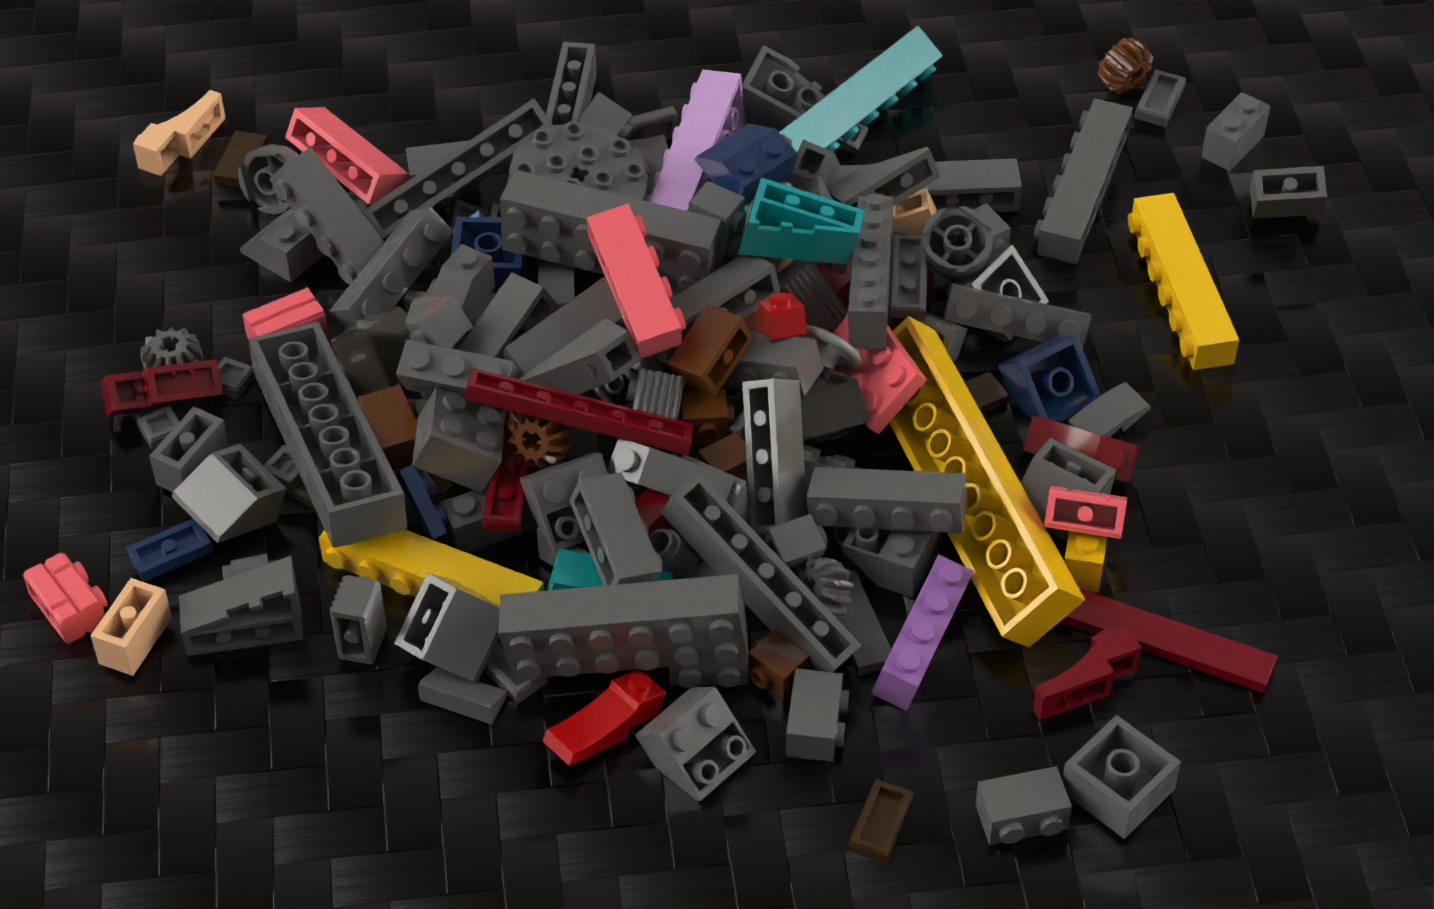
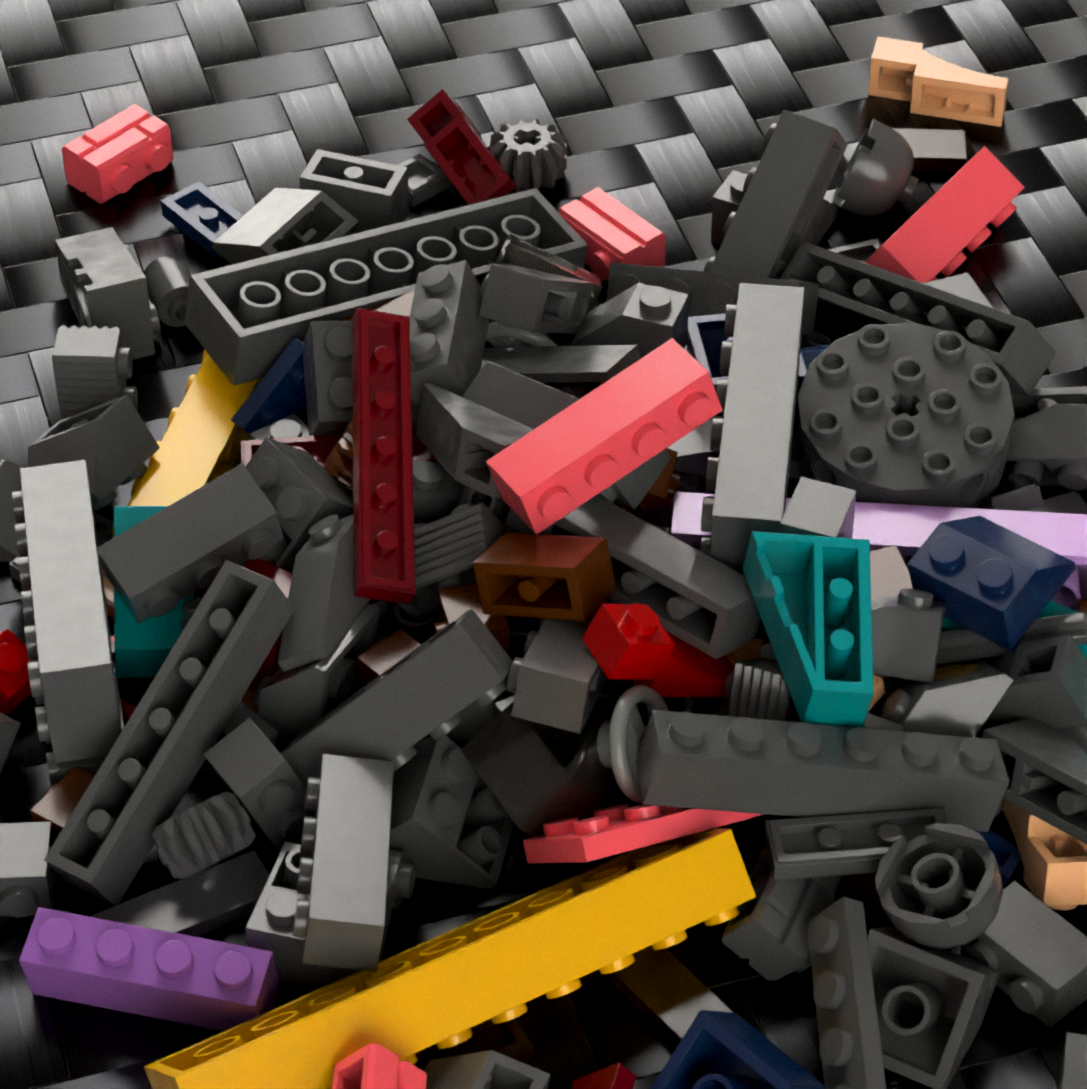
camera: 80 degrees right, 5 degrees down
light nougat brick [91,578,172,676] -> none

